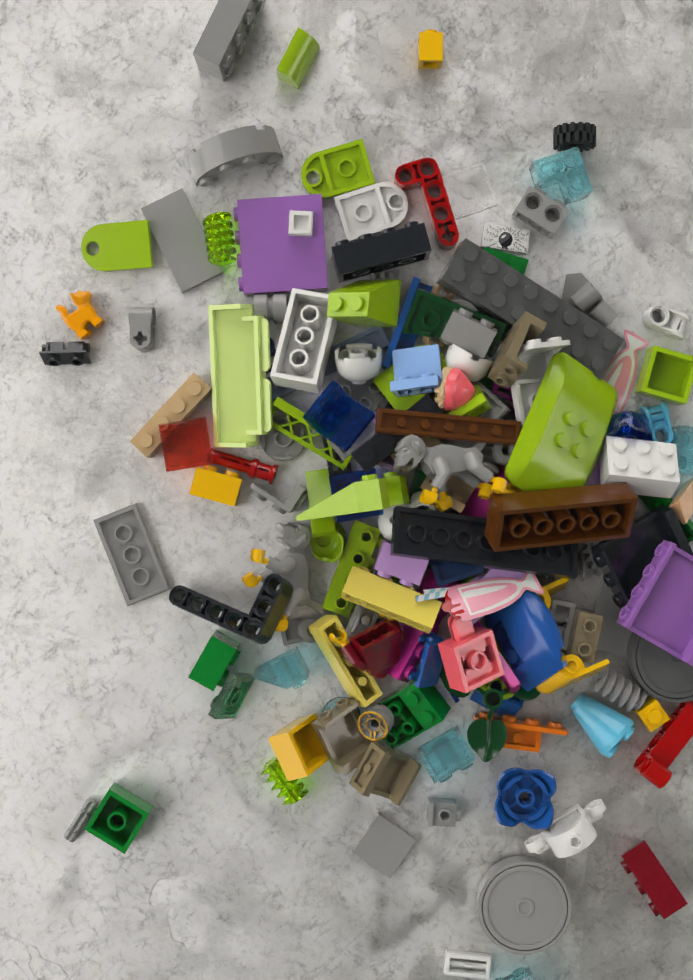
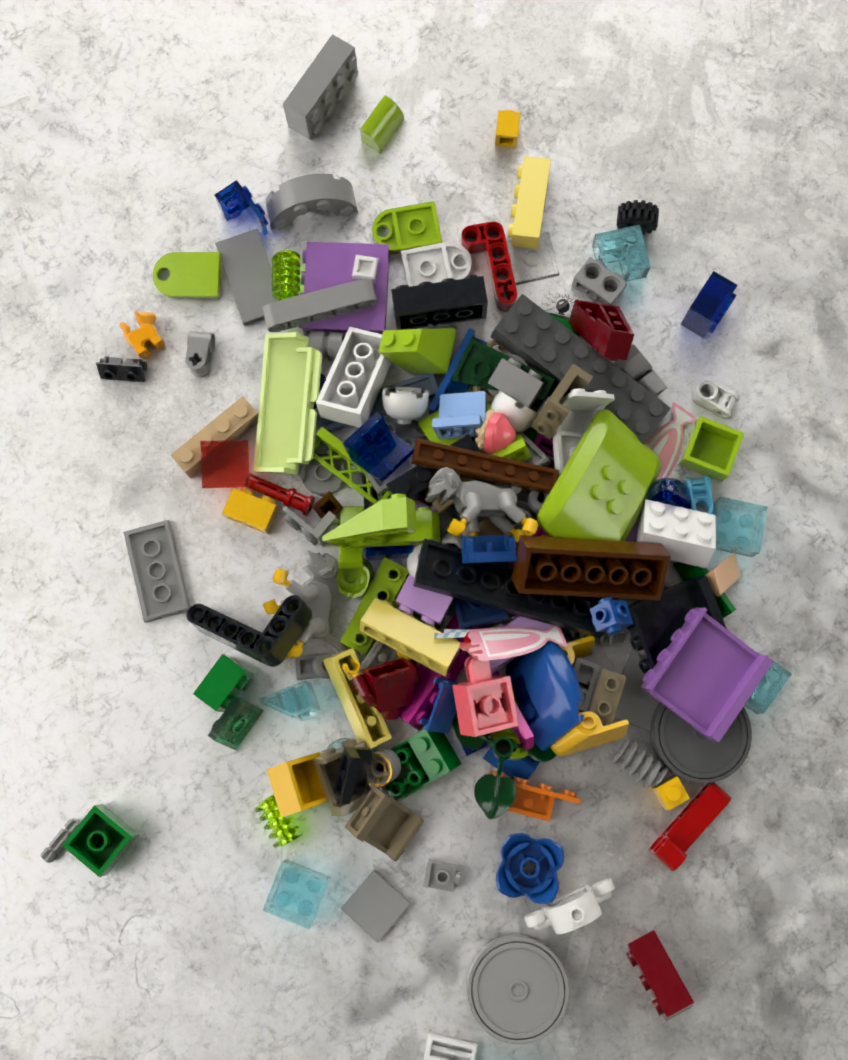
camera: 10 degrees right, 10 degrees down
clear light blue brick [417,725,476,783] -> none
medium azure cone [570,694,636,758] -> none
none -> clear blue bracket [214,180,268,236]
none -> light grey beam [262,278,378,332]
none -> clear light blue piece [262,859,331,929]
none -> reddish brown slope [311,491,343,519]
none -> black panel [334,746,373,804]
none -> blue hinge [461,535,517,564]
none -> light yellow brick [508,156,551,250]
none -> dark red wedge [568,300,635,361]
none -> blue brick [590,597,633,635]
none -> clear blue brick [680,271,738,338]

